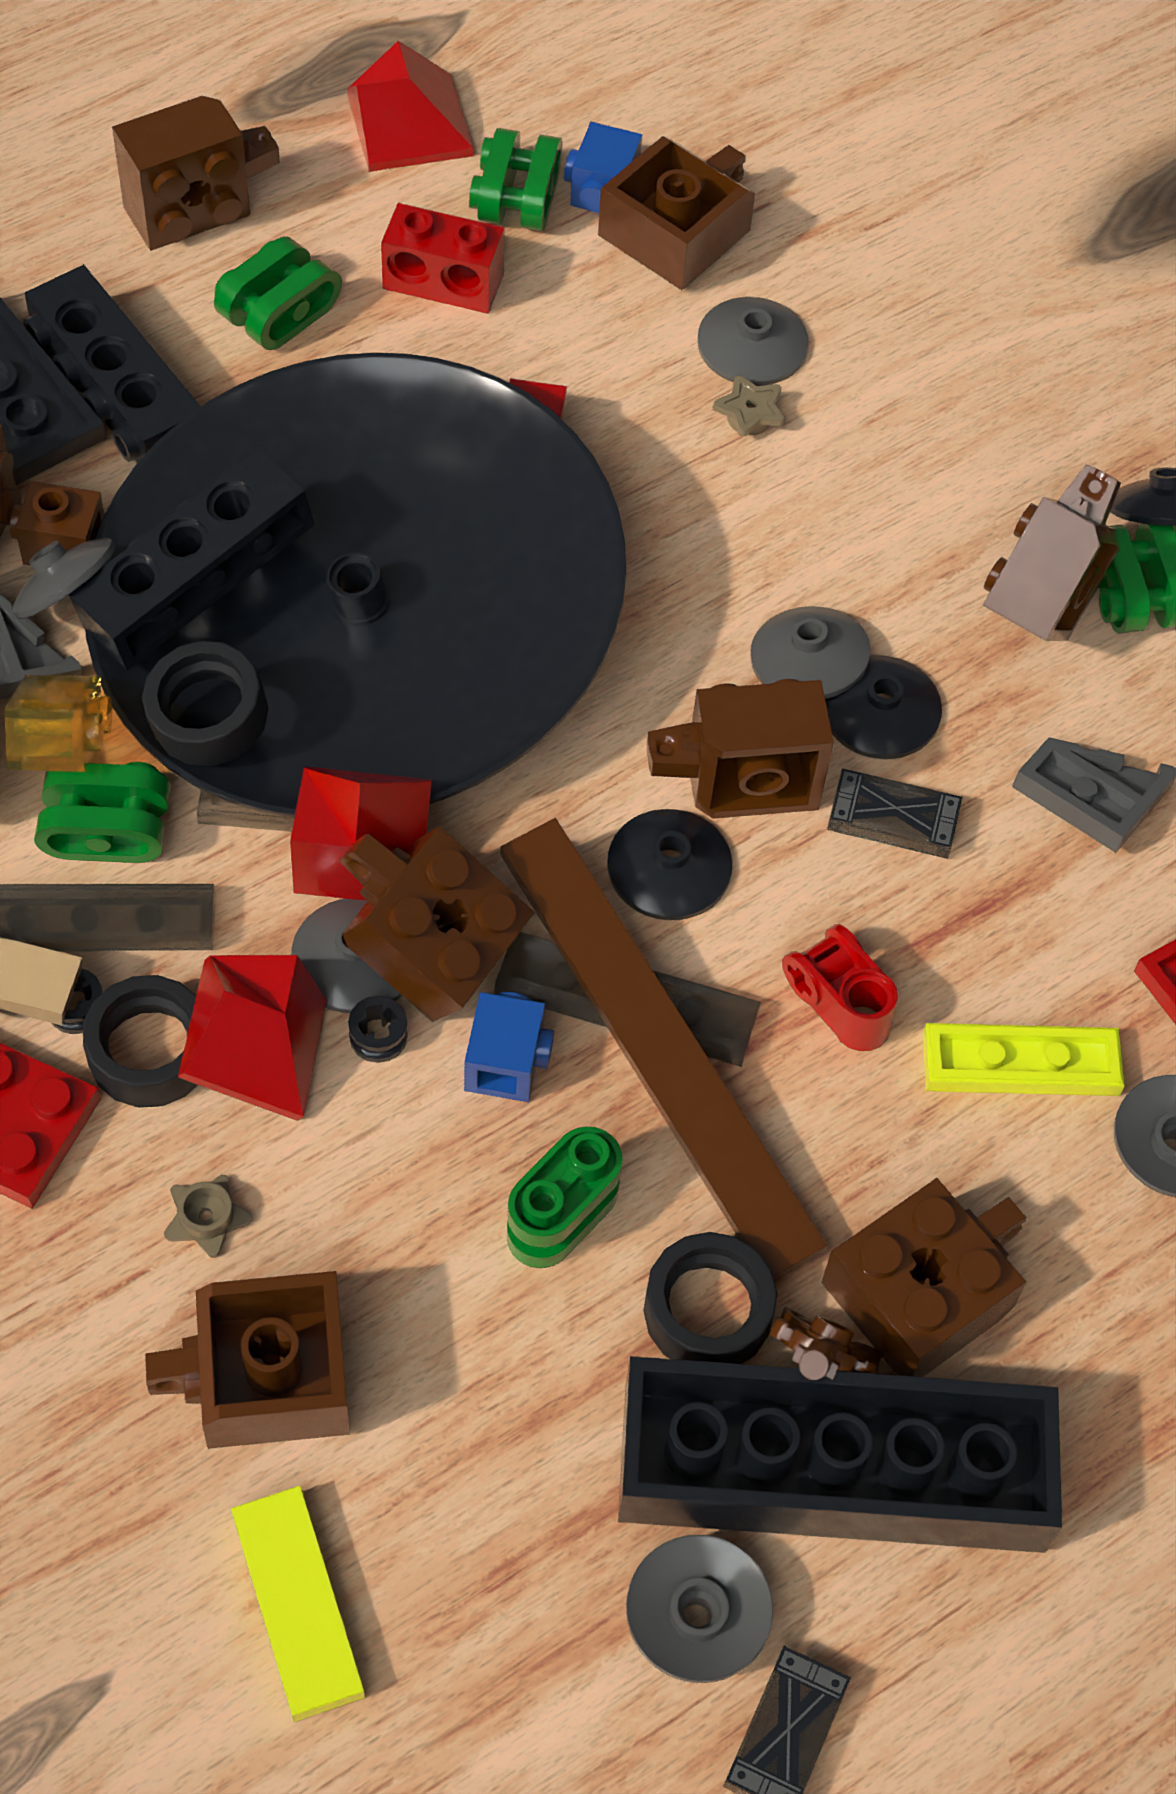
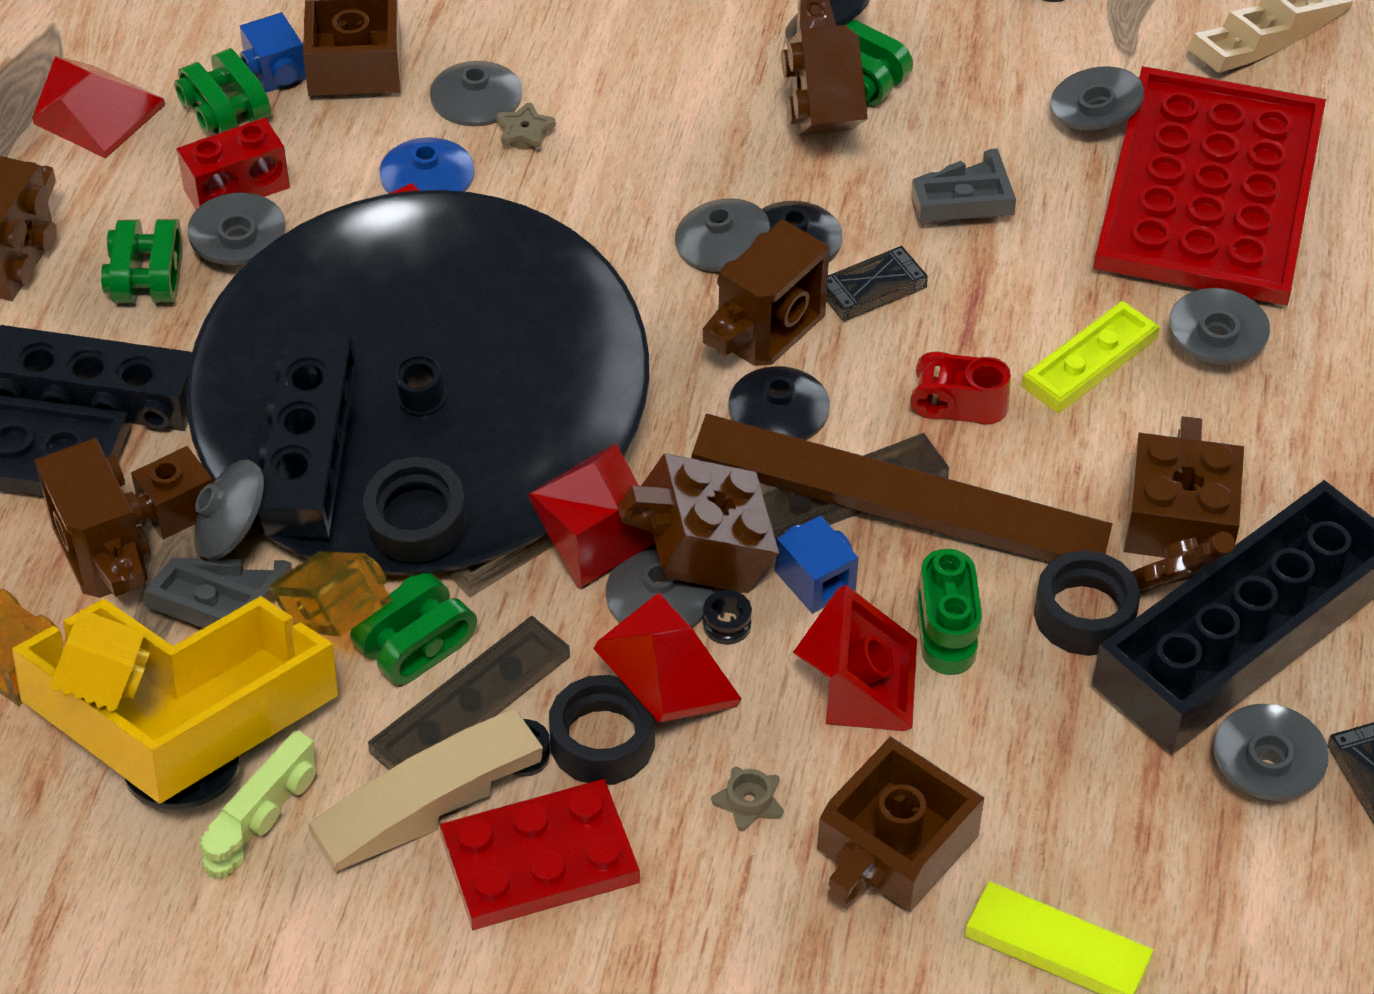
camera: 40 degrees left, 10 degrees down
none -> dark grey dish [187,193,286,265]
none -> blue dish [380,137,474,194]
none -> red slope [793,585,917,731]

